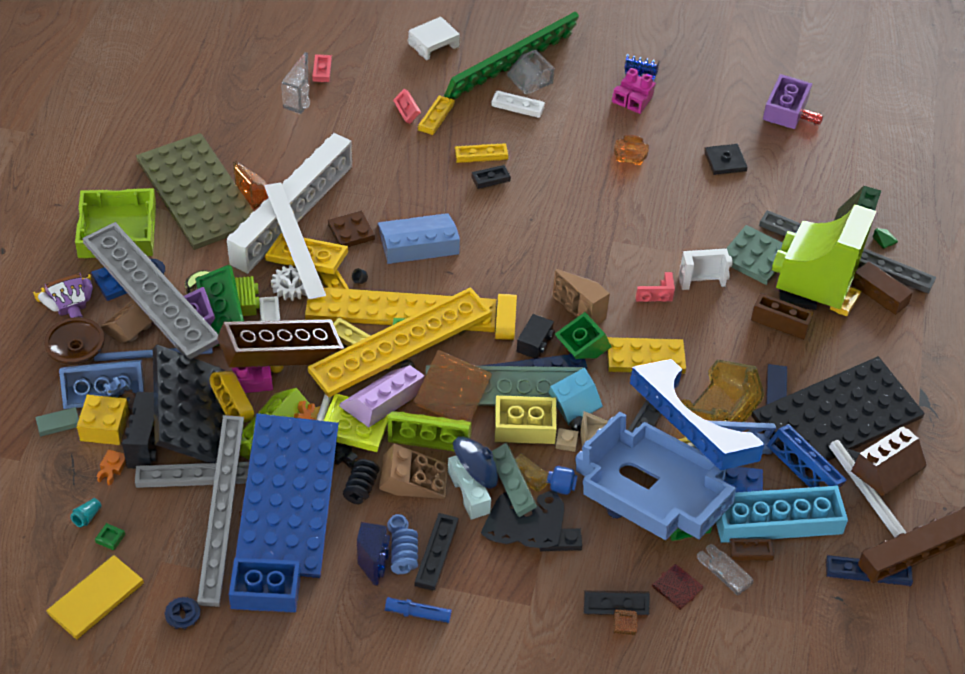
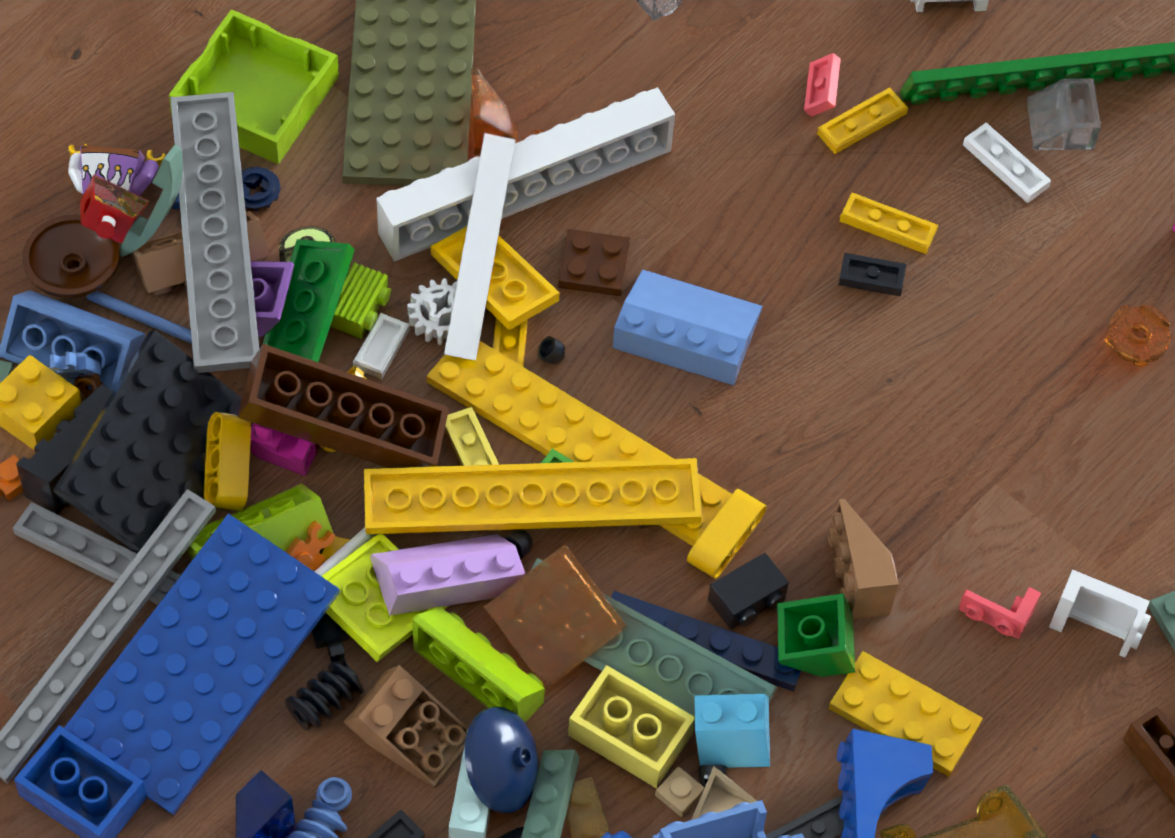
camera: 30 degrees right, 10 degrees up
none -> red torso [80,175,149,243]
none -> sand green slope [120,144,183,256]

